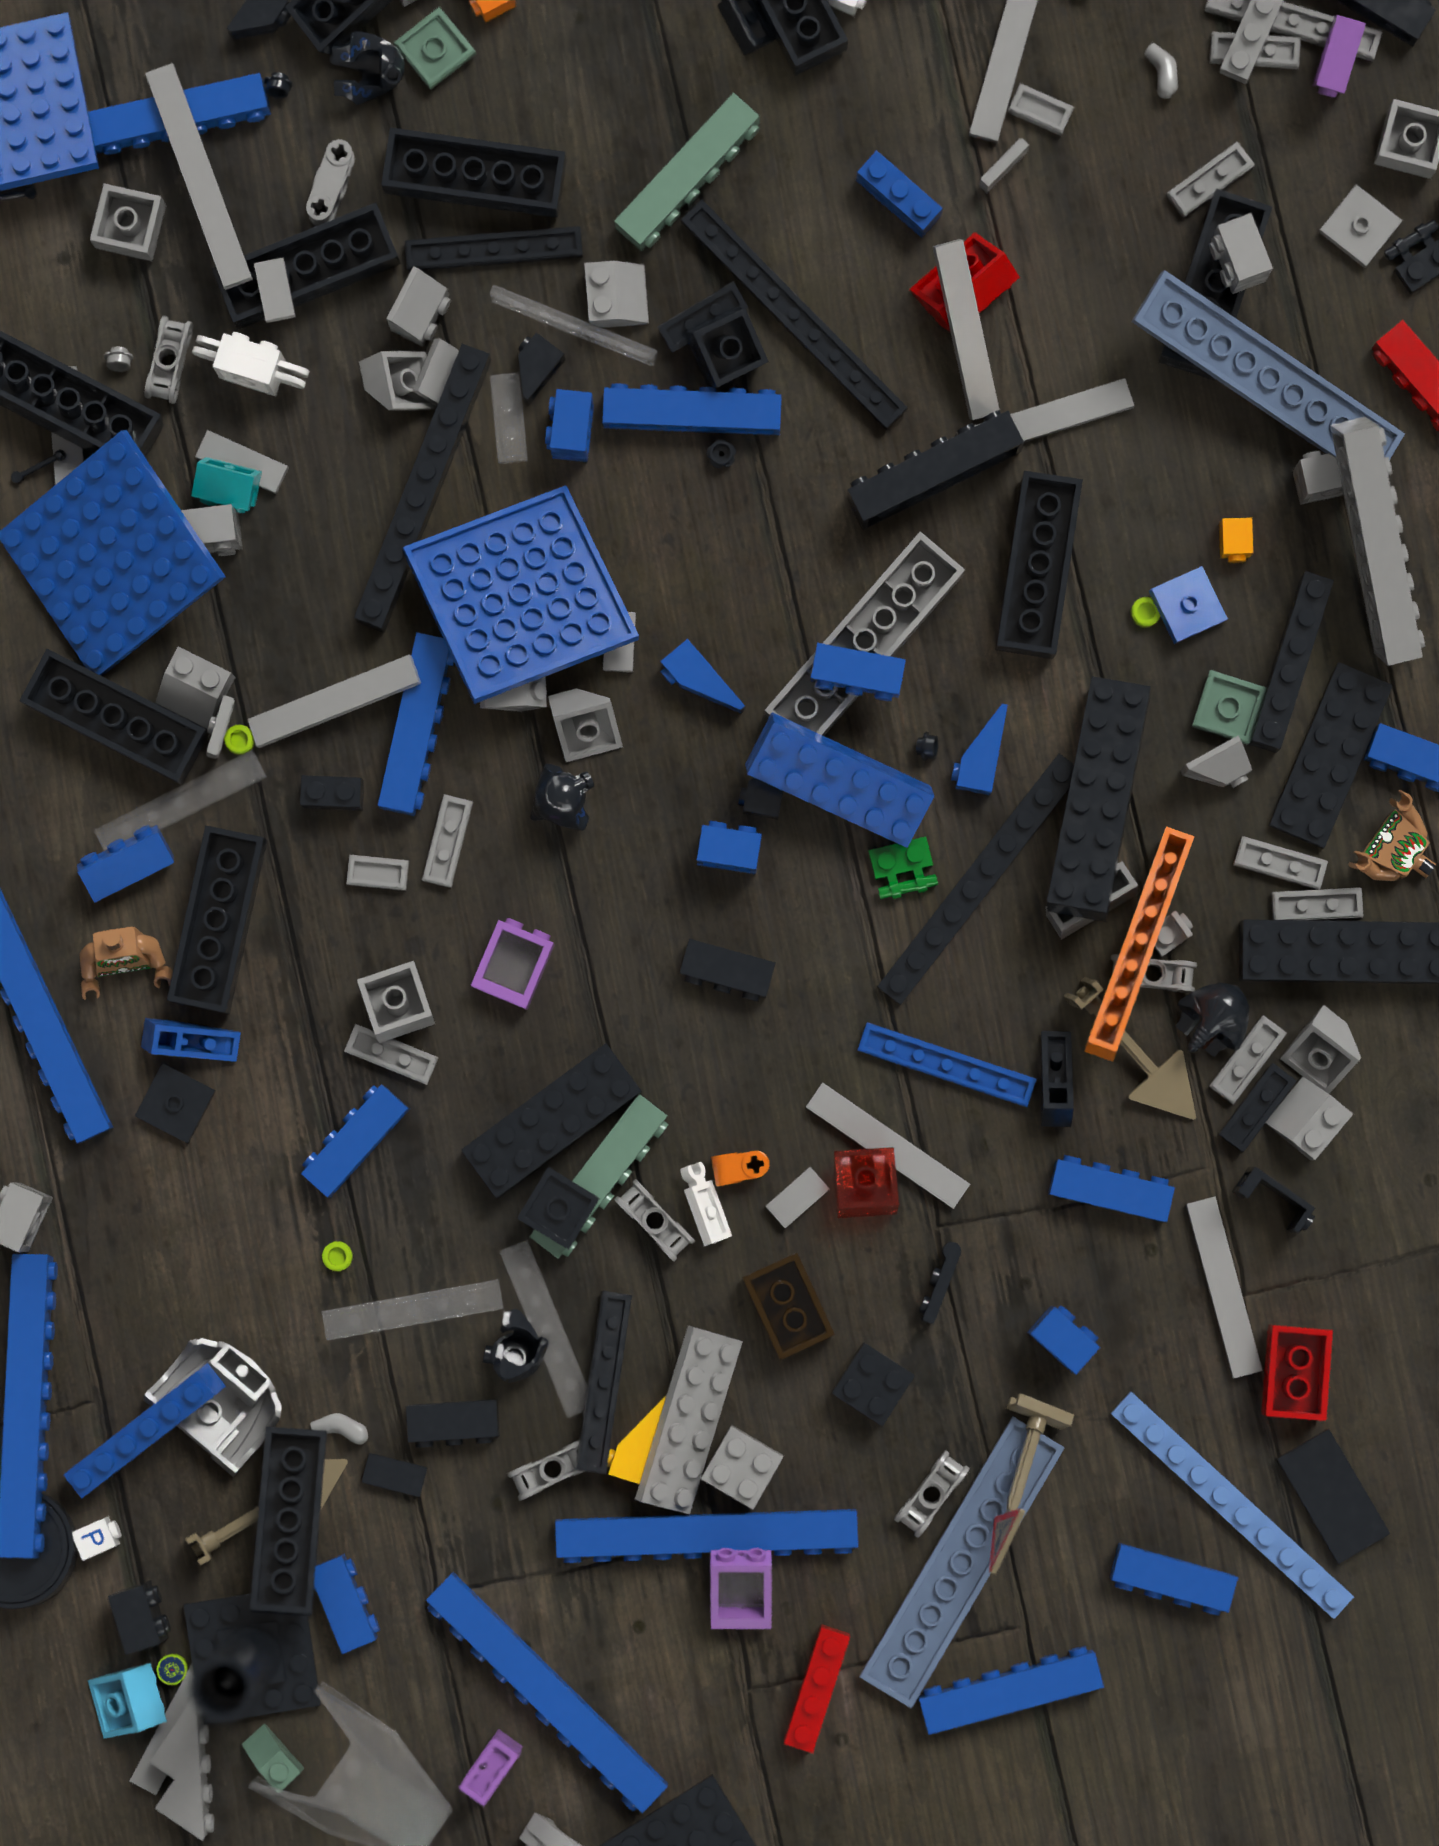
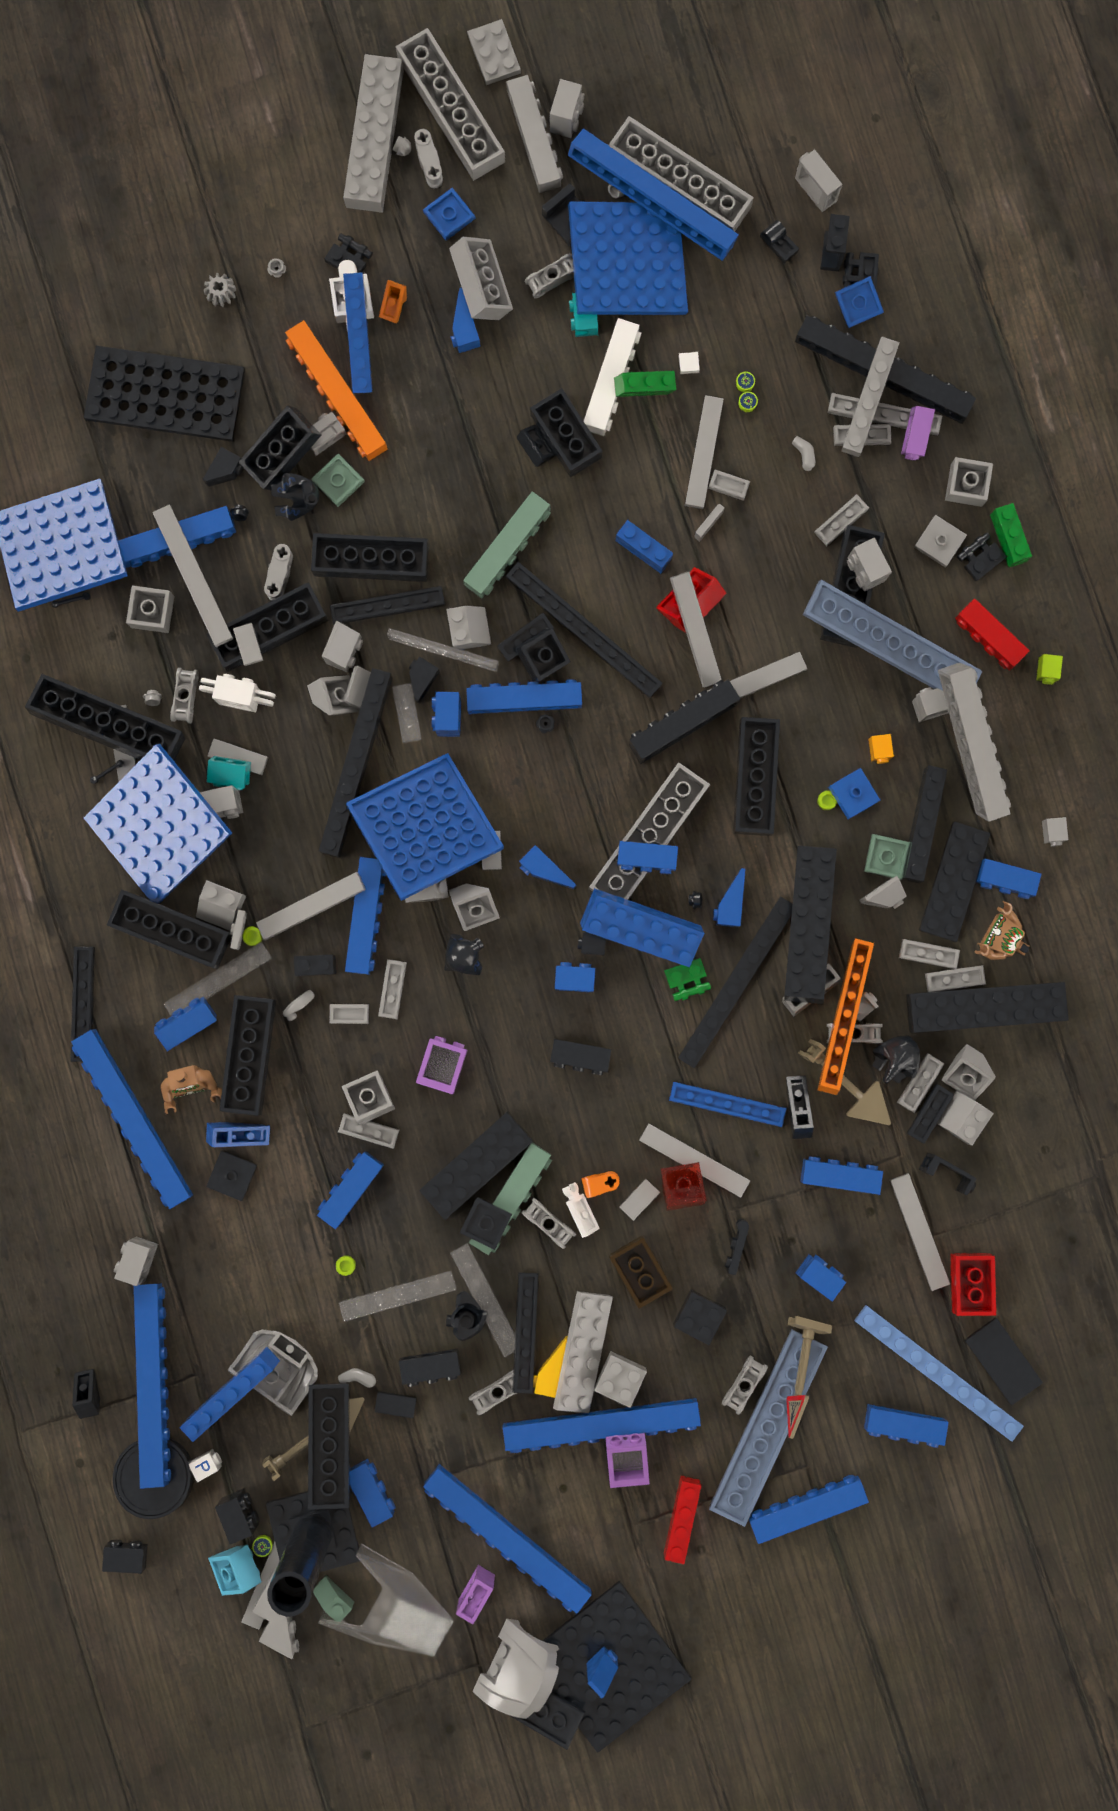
camera: 10 degrees left, 0 degrees up
none -> light grey arm [283,990,315,1021]

